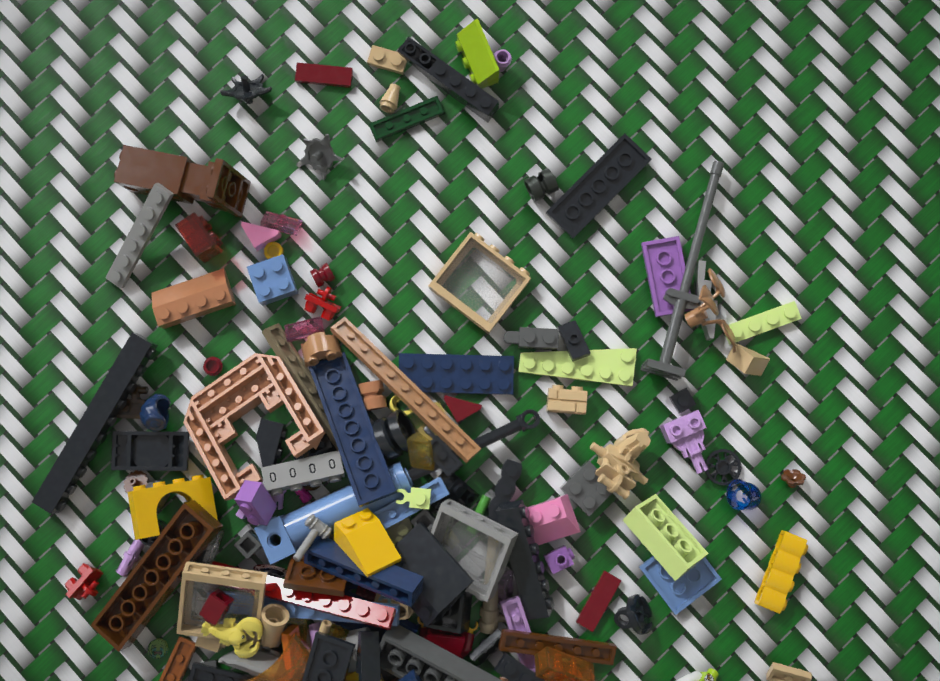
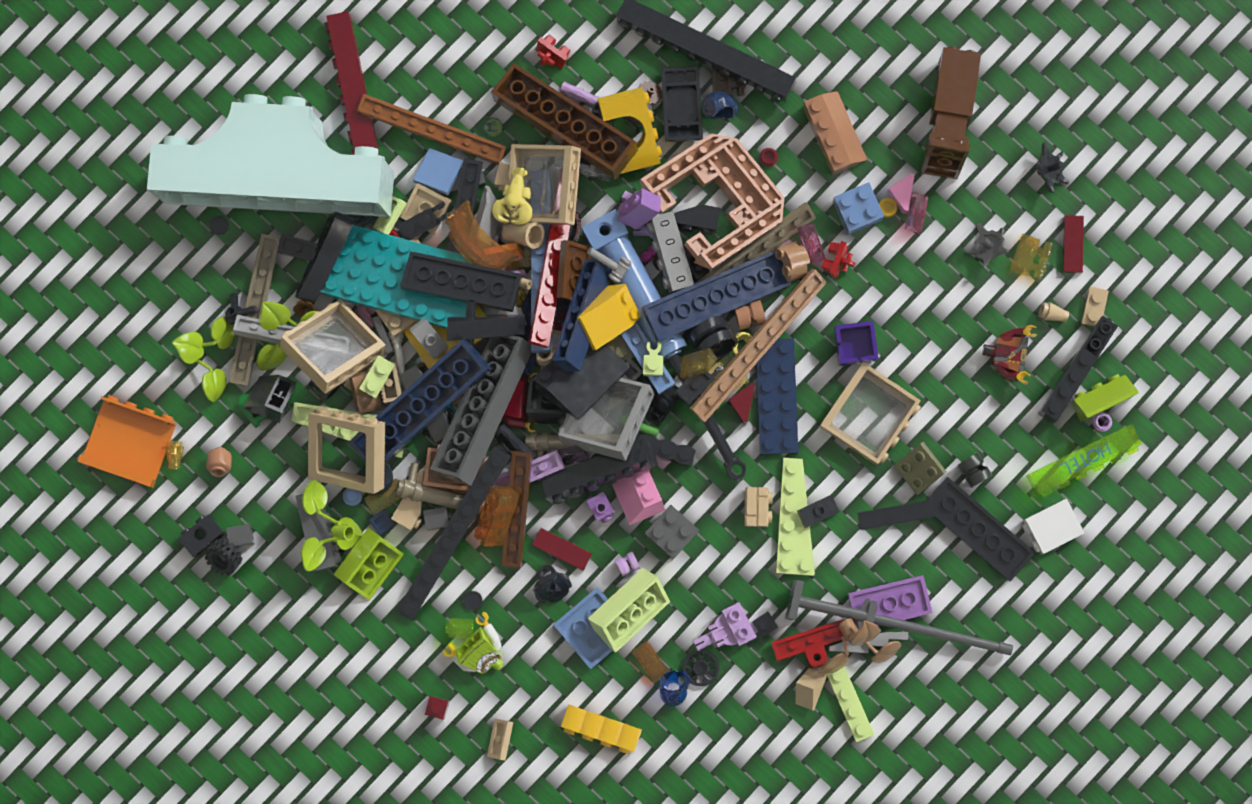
camera: 90 degrees right, 0 degrees up
light grey plate [105,183,174,289] -> none
clear red brick [175,212,223,263] -> none
dark red brick [199,588,235,625] -> none
dark grey brick [234,530,262,559] -> none
dark red wheel [310,262,335,288] -> none
dark green tile [369,96,445,142] -> none
dark grey brick [504,327,559,351] -> none
tan piece [590,428,651,500] -> none
reddish brown plant [781,469,806,488] -> none
none -> lavender wheel [615,552,640,577]
none -> clear orange plate [632,640,670,683]
none -> red plate [771,619,845,669]
none -> dark purple piece [834,321,879,366]
none -> black sticker [858,500,935,530]
none -> olive plate [894,442,947,495]
none -> torso [982,325,1037,385]
none -> clear yellow plate [1010,234,1053,280]
none -> white panel [1022,499,1084,555]
none -> clear neon green brick [1026,424,1142,497]

